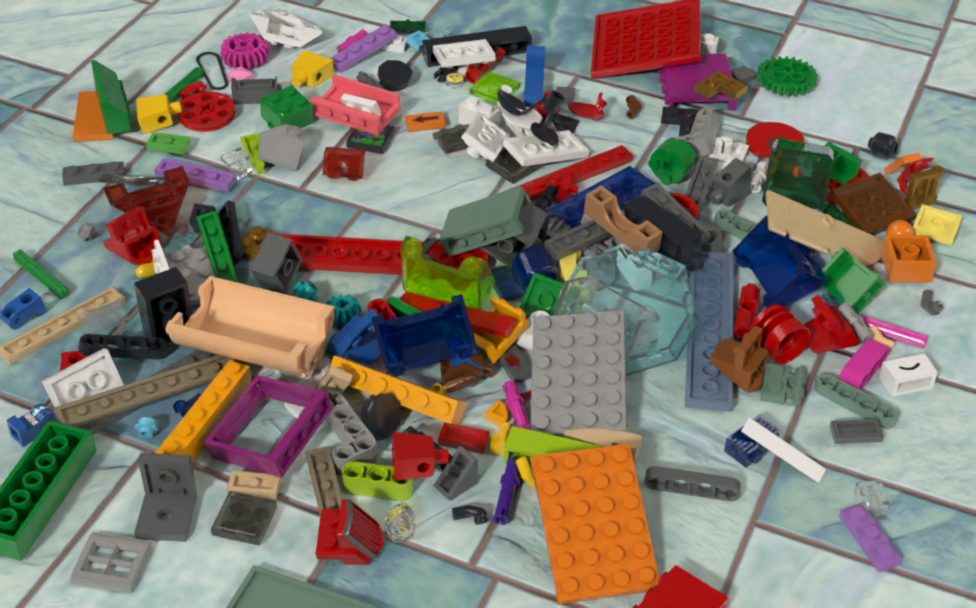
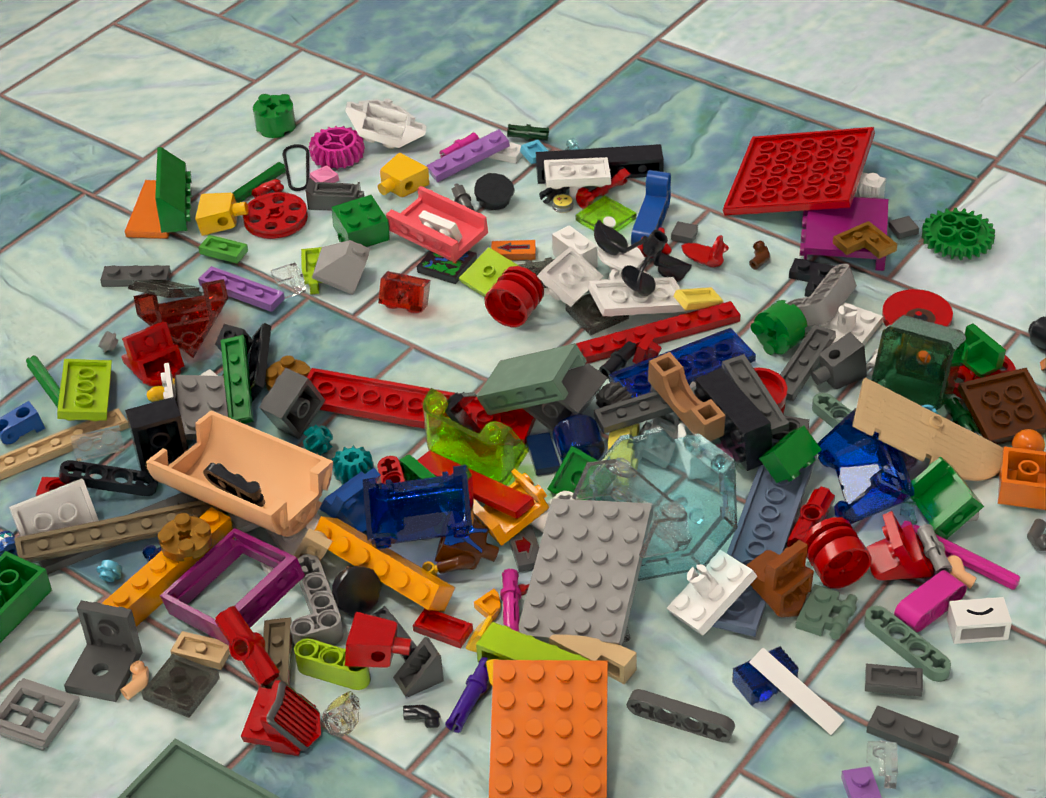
camera: 15 degrees right, 0 degrees up
none -> lime plate [57,359,112,421]
none -> light nougat arm [120,660,149,700]
none -> pearl gold plate [158,513,212,561]
none -> black plate [203,463,265,507]
none -> red piece [215,606,280,688]
none -> green brick [253,94,296,138]
none -> lime plate [459,247,519,297]
none -> red wheel [484,266,544,327]
none -> white plate [667,550,757,636]
none -> light yellow tile [673,287,723,310]
none -> green brick [759,425,822,483]
none -> dark grey plate [866,705,959,764]

